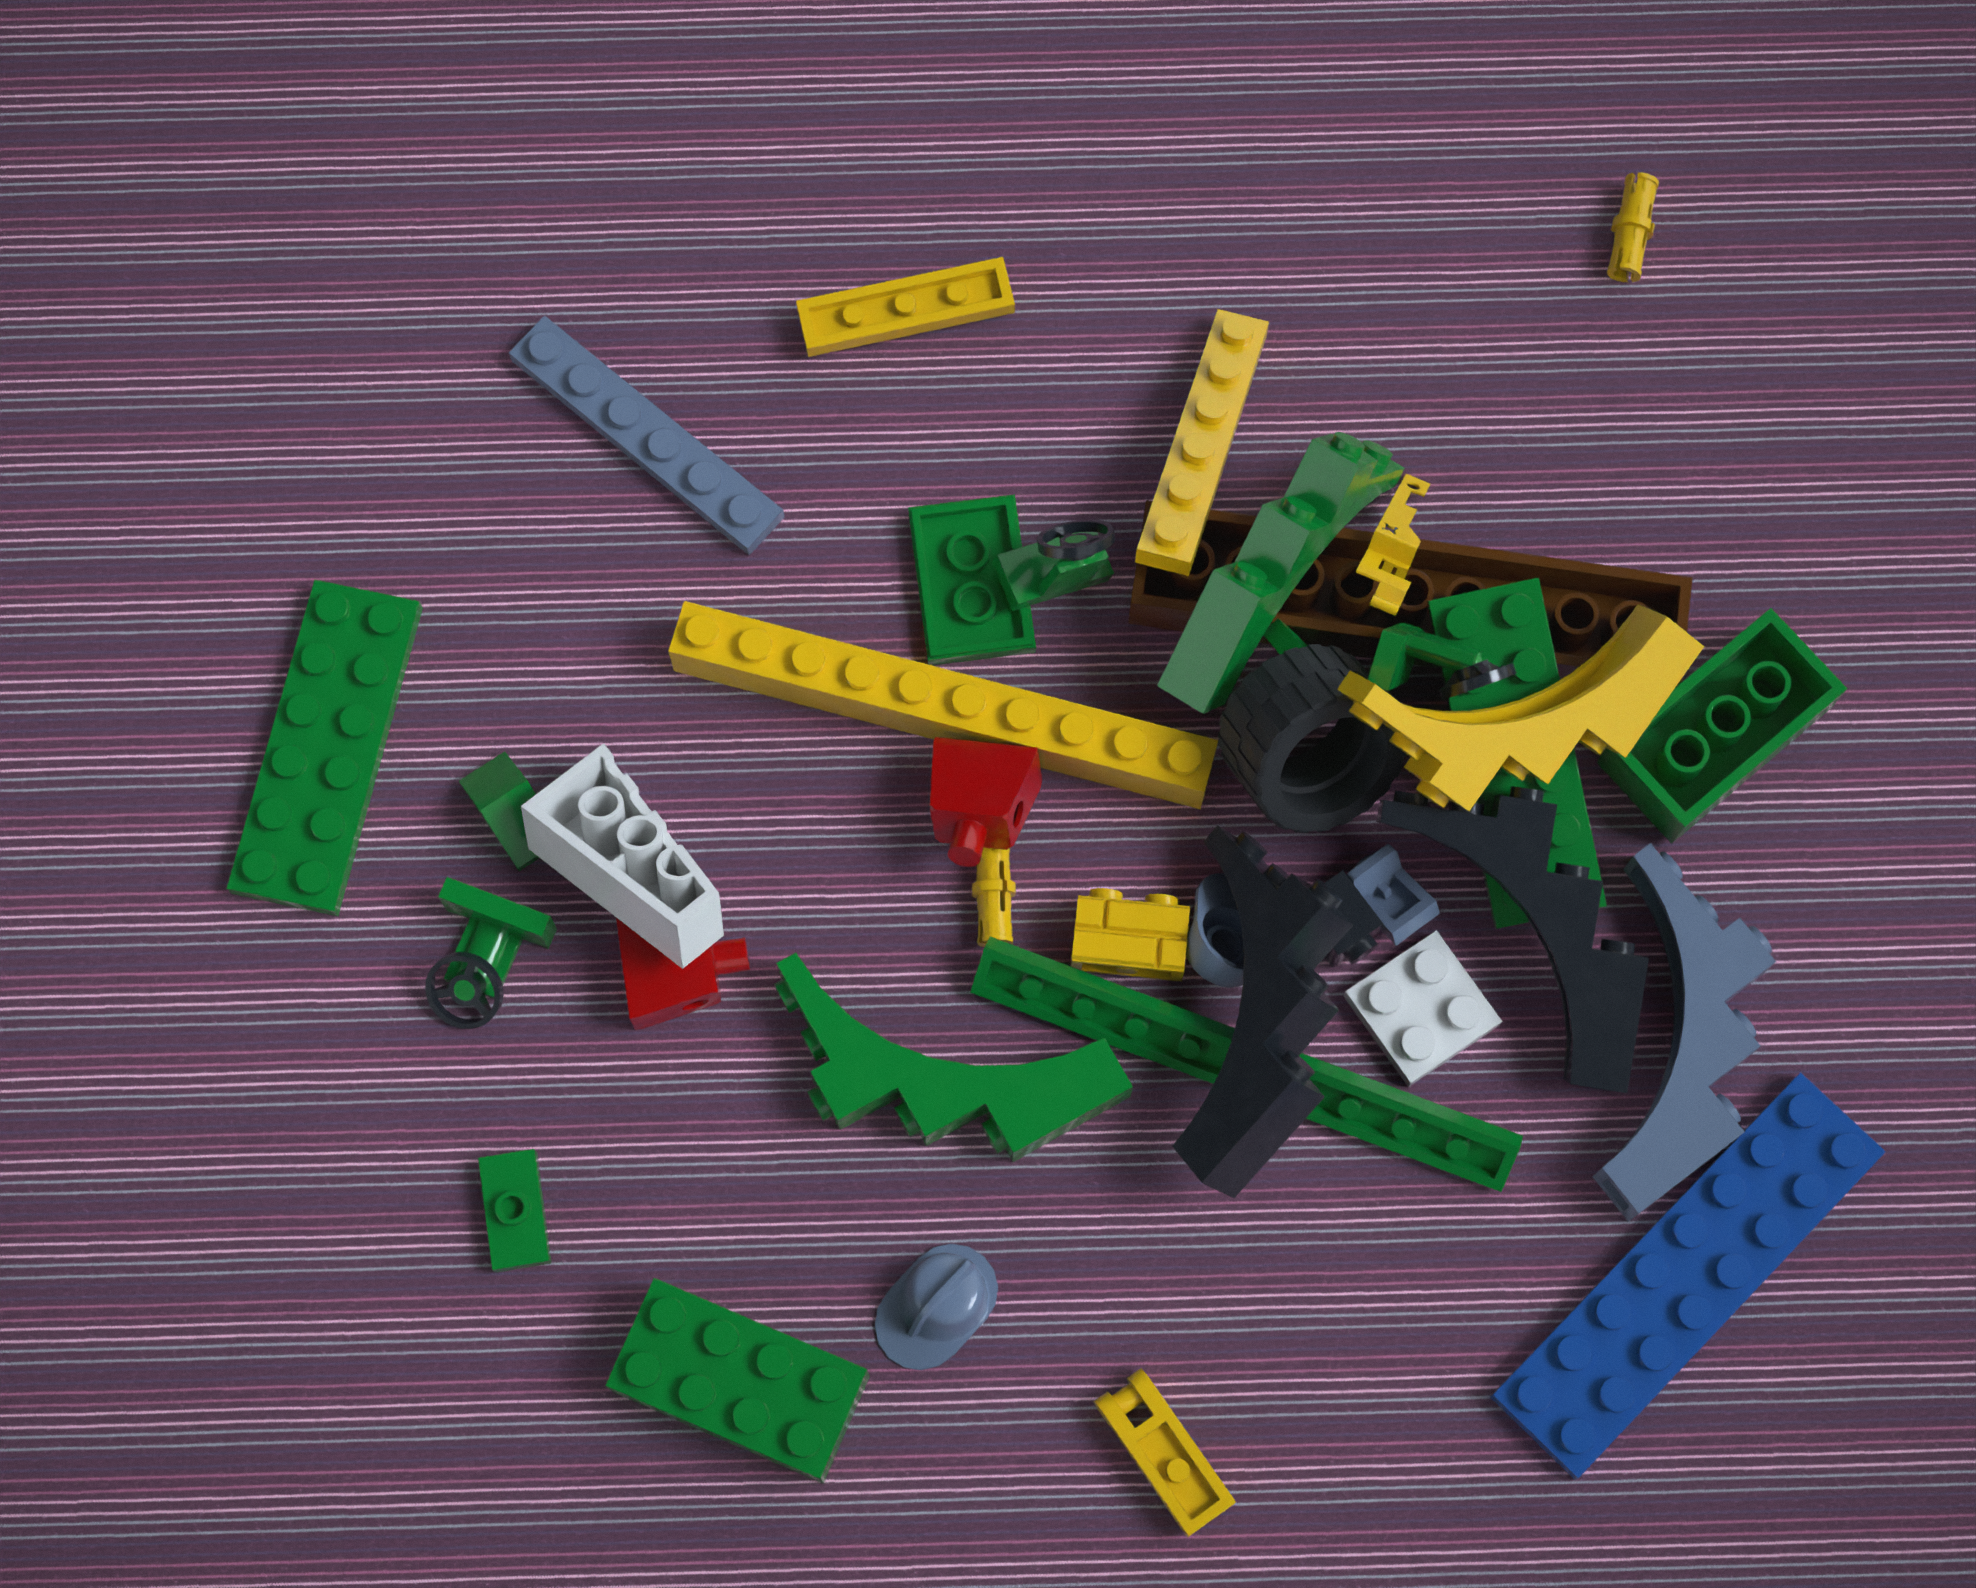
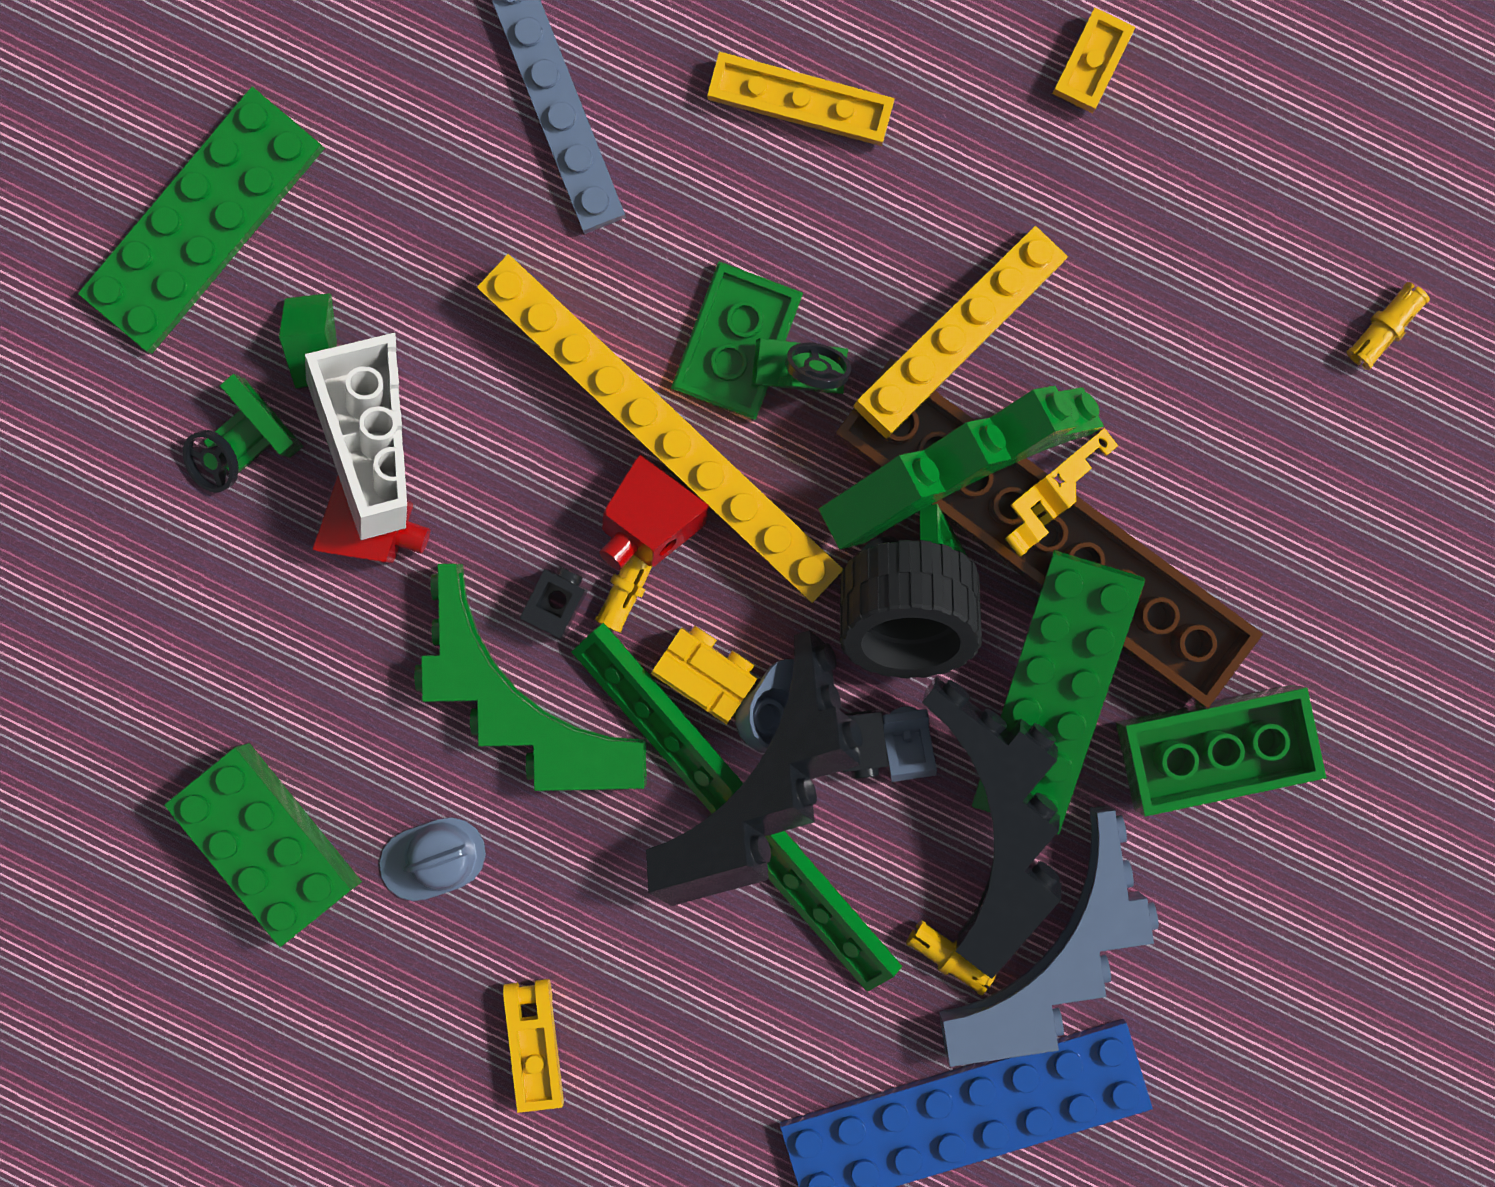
camera: 30 degrees right, 15 degrees up
green plate [478,1149,552,1273] -> none
yellow arch [1337,604,1704,811] -> none
white plate [1343,930,1502,1087] -> none
green piece [1368,622,1517,700] -> none
none -> black brick [520,566,588,639]
none -> yellow pin [906,920,996,996]
none -> yellow plate [1052,8,1136,113]

